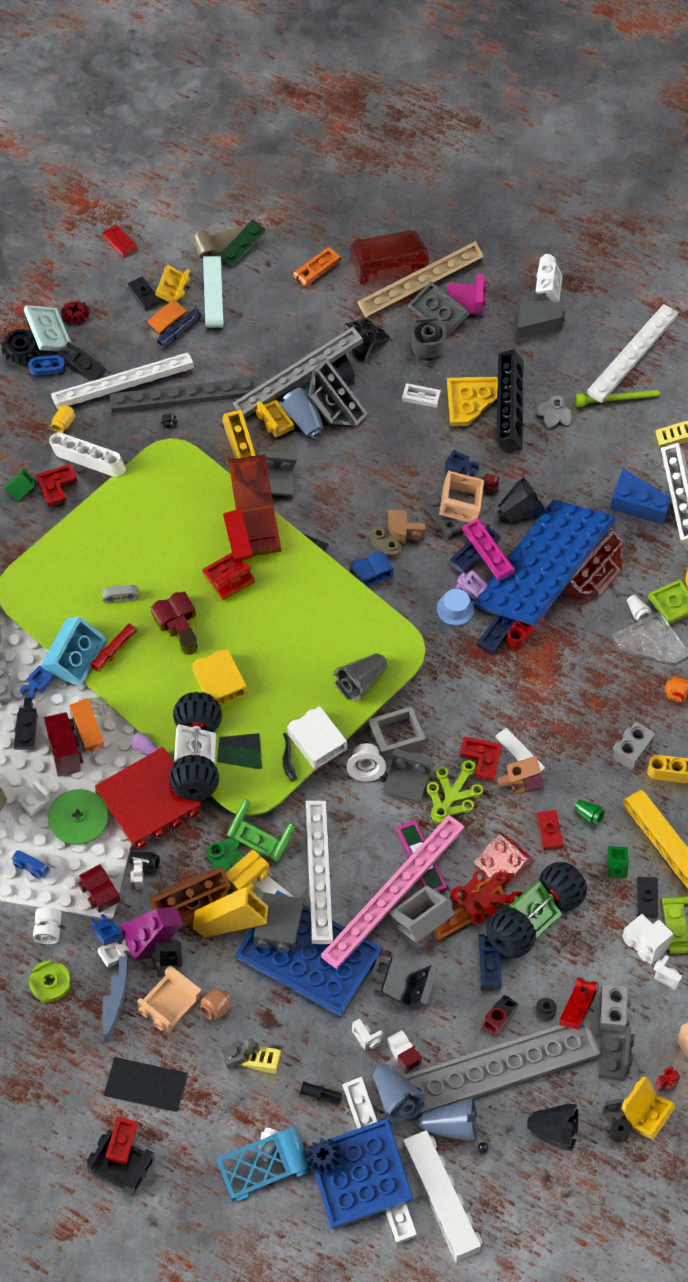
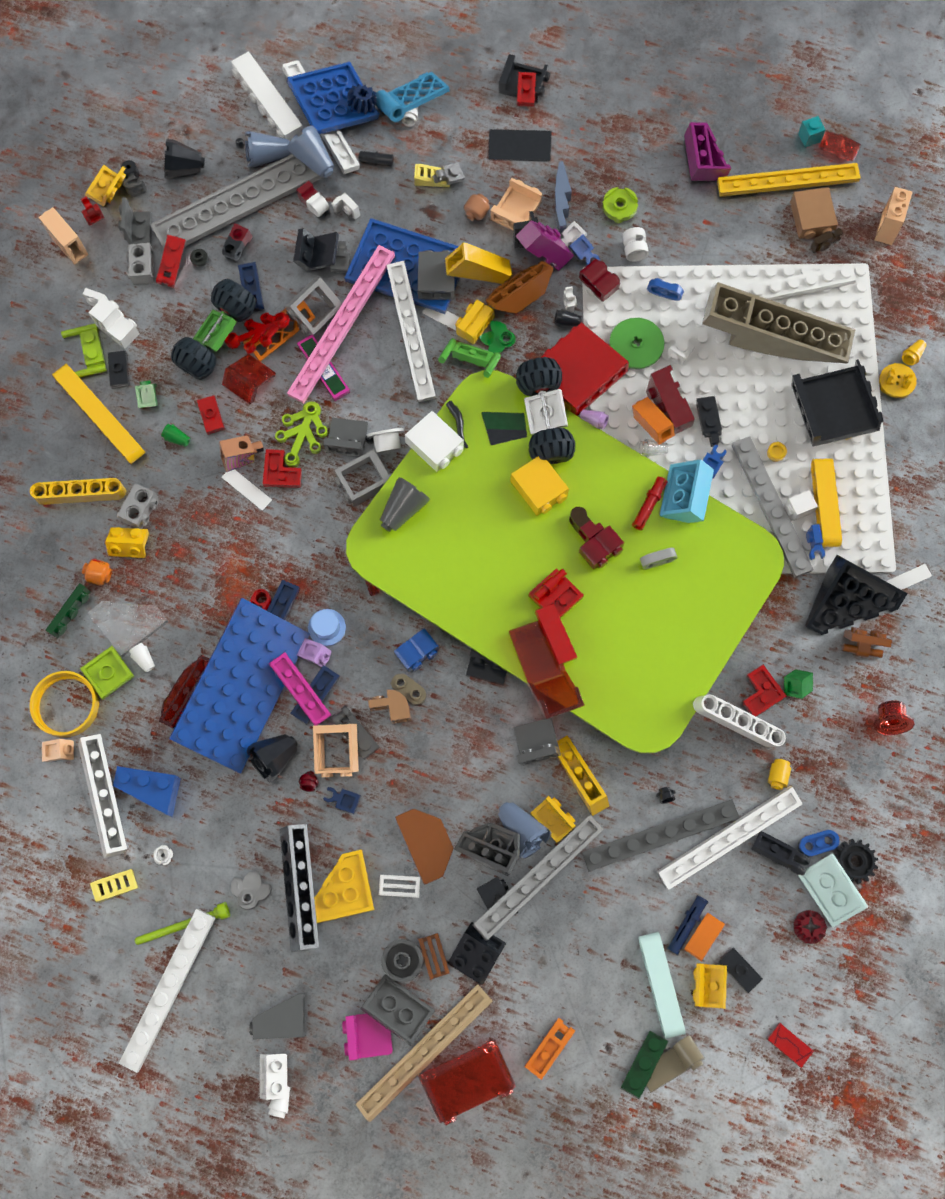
camera: 175 degrees right, 15 degrees up
none -> yellow bracket [105,527,149,558]
none -> white plate [153,845,173,865]
none -> dark orange sticker [395,808,454,885]
none -> dark orange tile [418,933,450,980]

